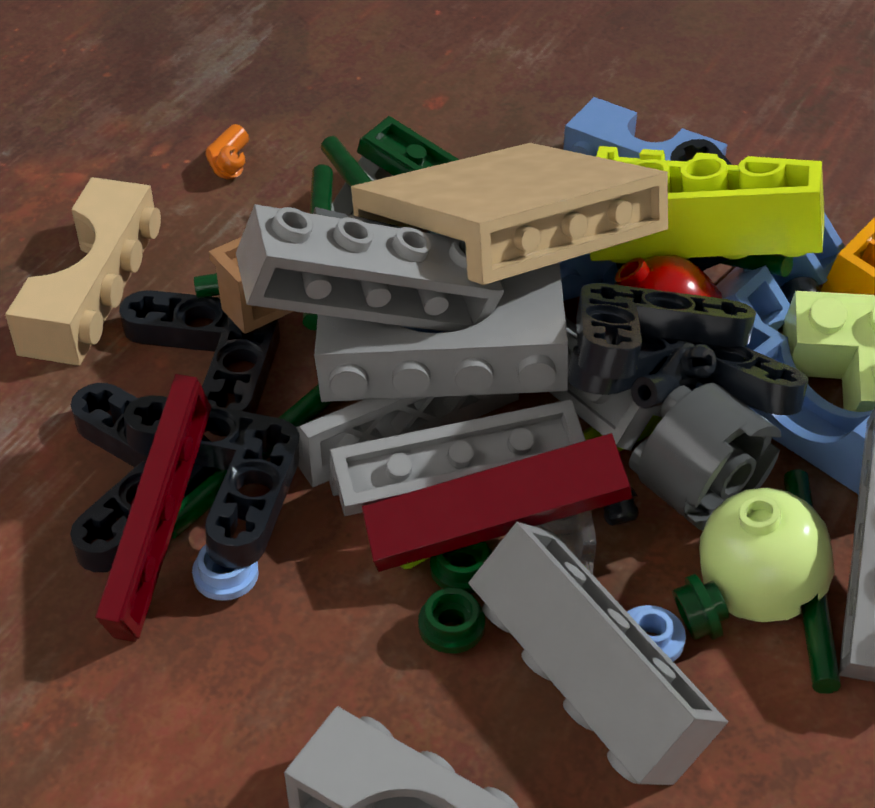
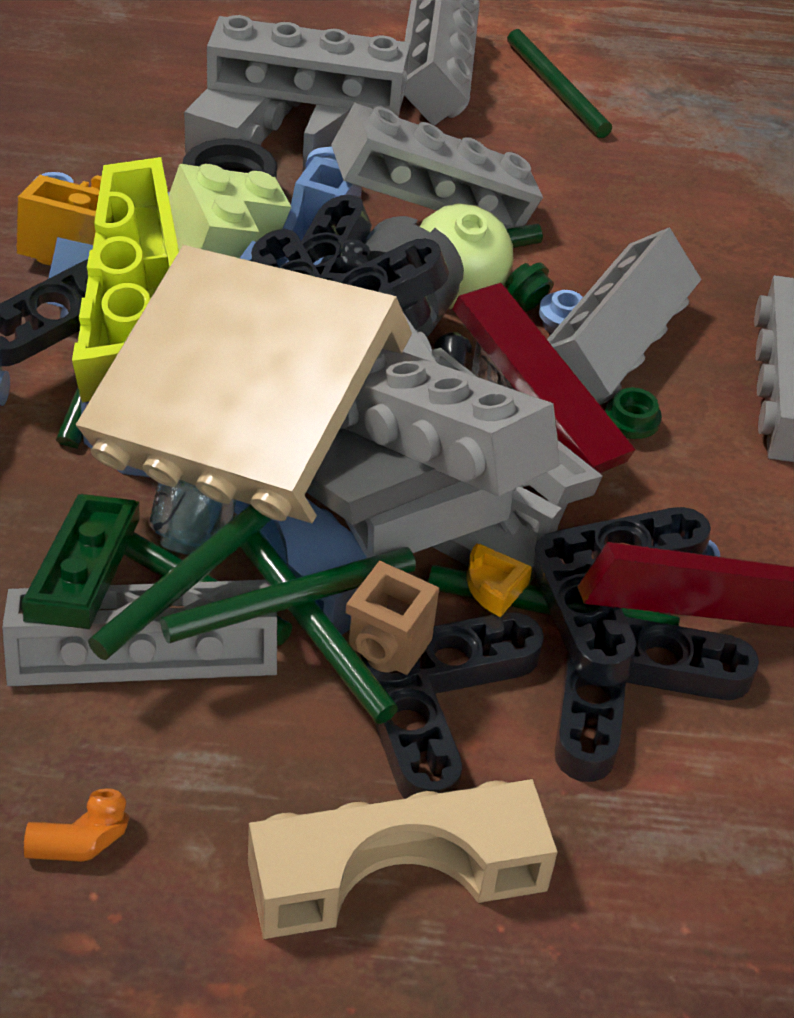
camera: 120 degrees left, 0 degrees up
none -> light orange tile [467,543,532,617]

